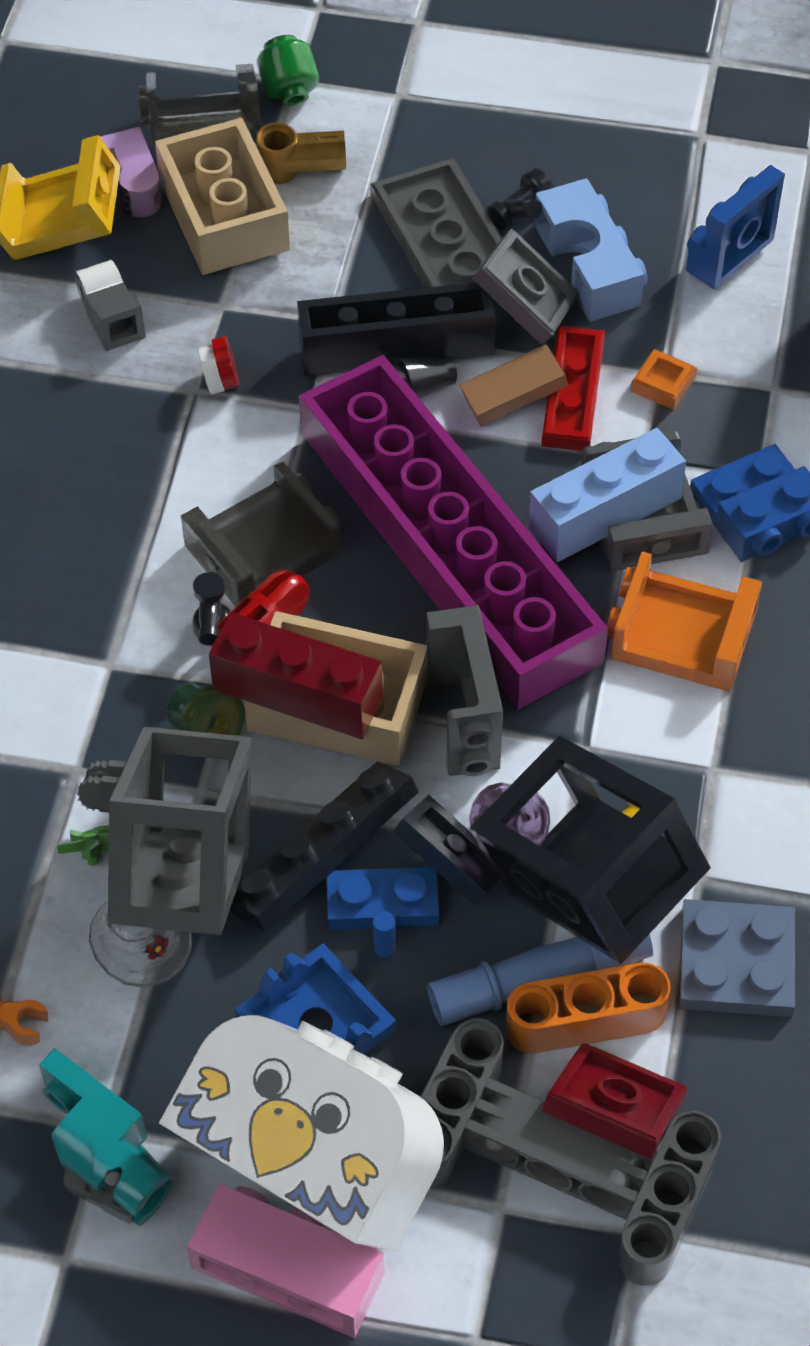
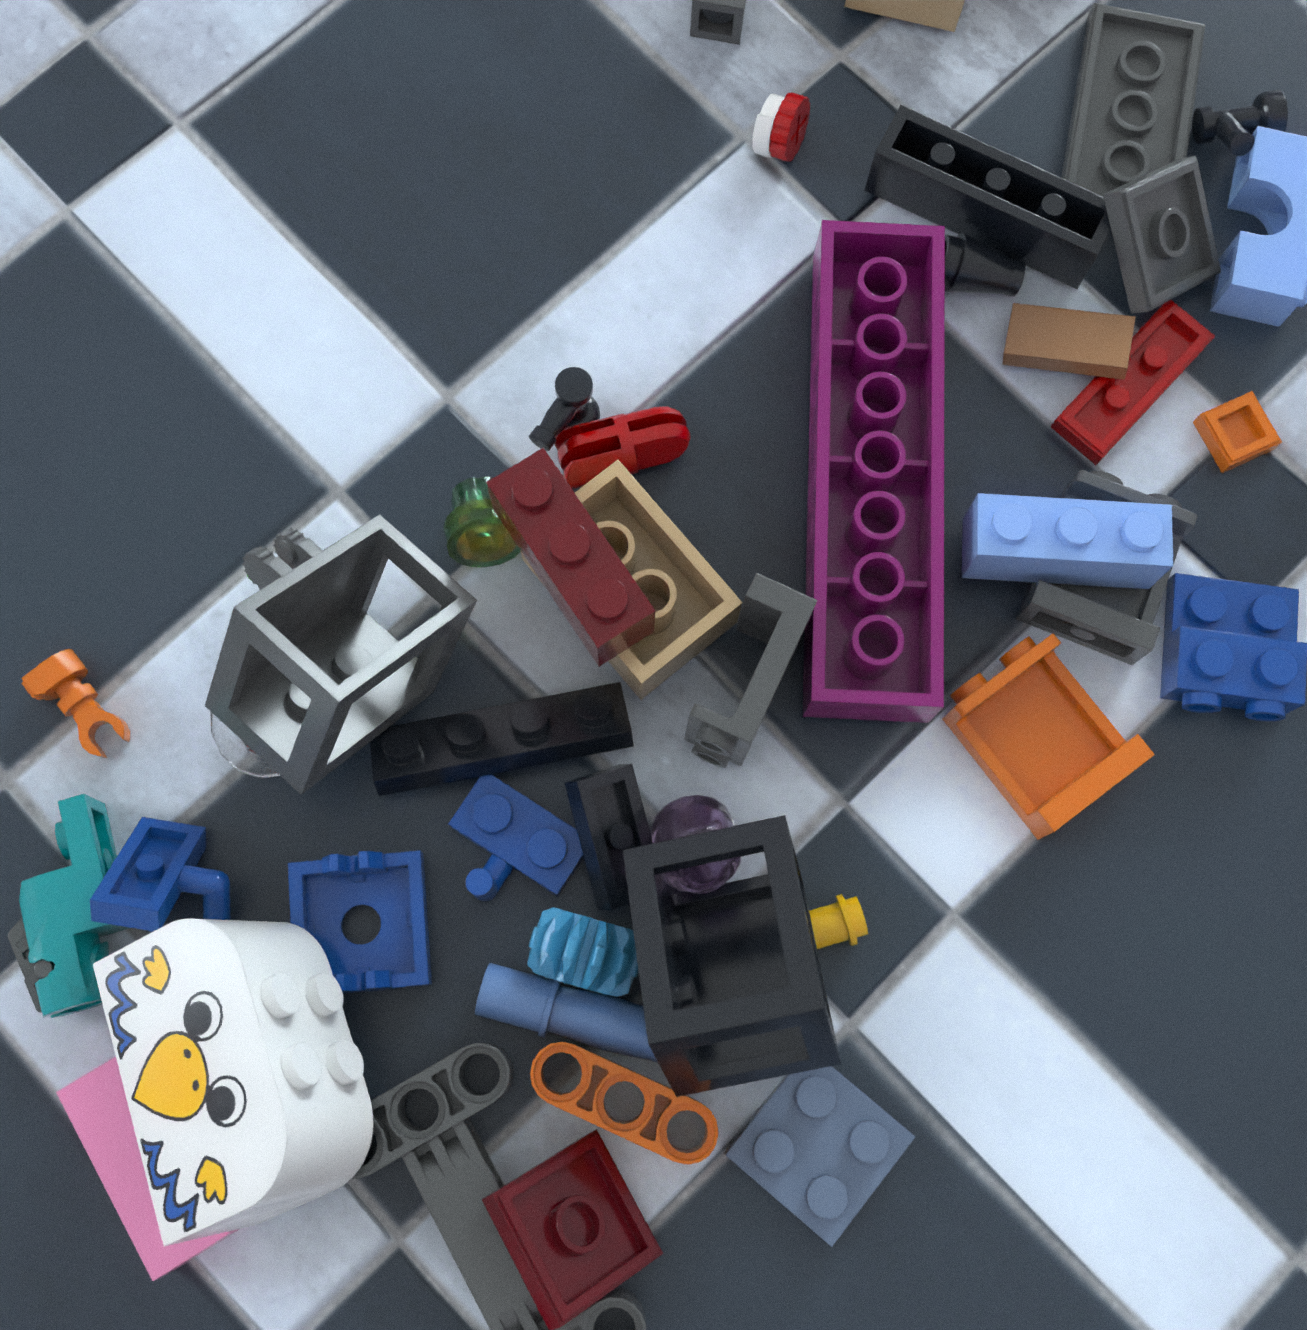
camera: 30 degrees right, 20 degrees up
clear smoke panel [181,461,342,607] -> none
none -> blue plate [90,817,231,931]
none -> dark azure gear [527,907,639,997]

